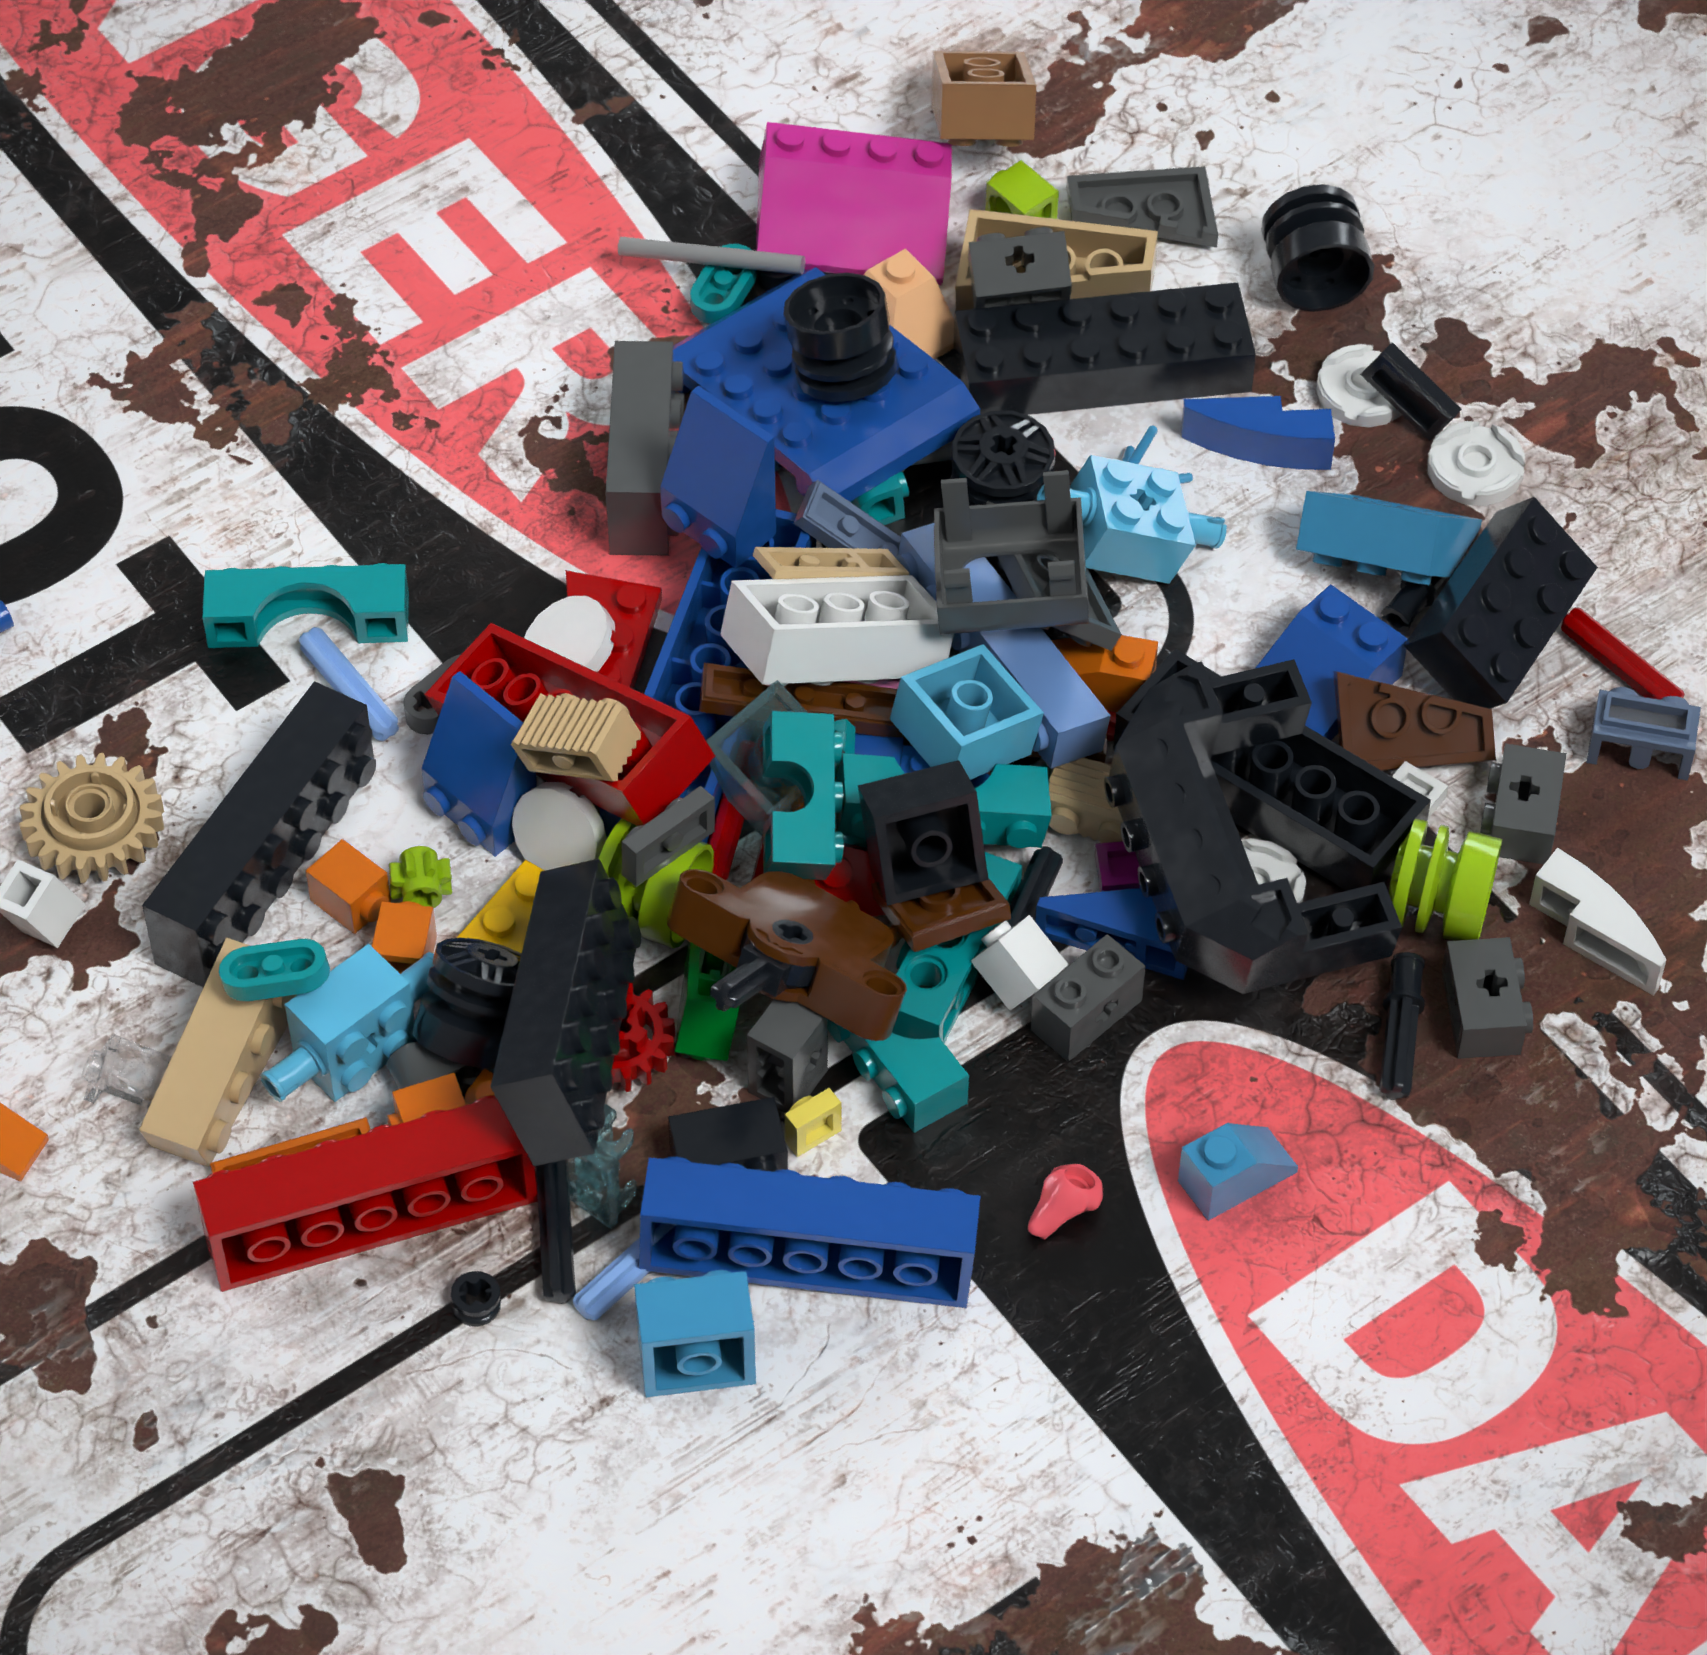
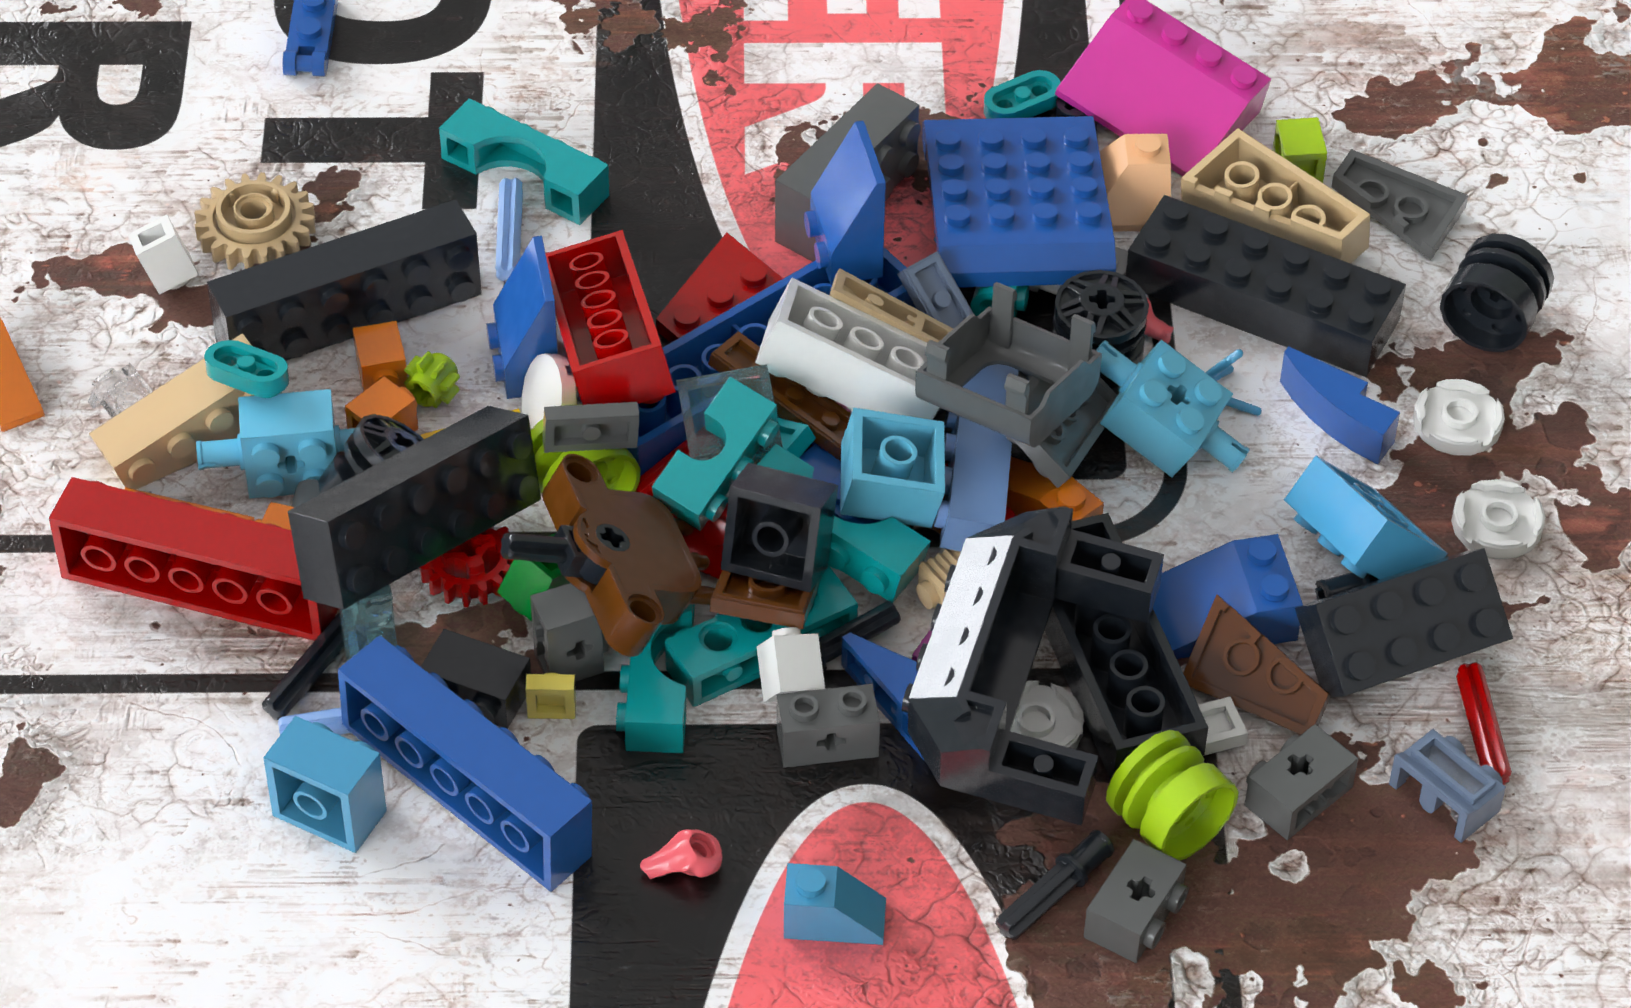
camera: 35 degrees right, 5 degrees down
black bush [451,1271,501,1327] -> none
tan brick [511,693,641,781] -> none
white tile [524,596,615,672] -> none
light grey bar [618,237,805,275] -> none
black wheel [783,273,897,402] -> none
medium nougat brick [931,51,1036,147] -> none
dark grey brick [968,227,1072,309] -> none
black tile [1360,342,1462,441] -> none
white slope [1529,848,1666,996] -> none

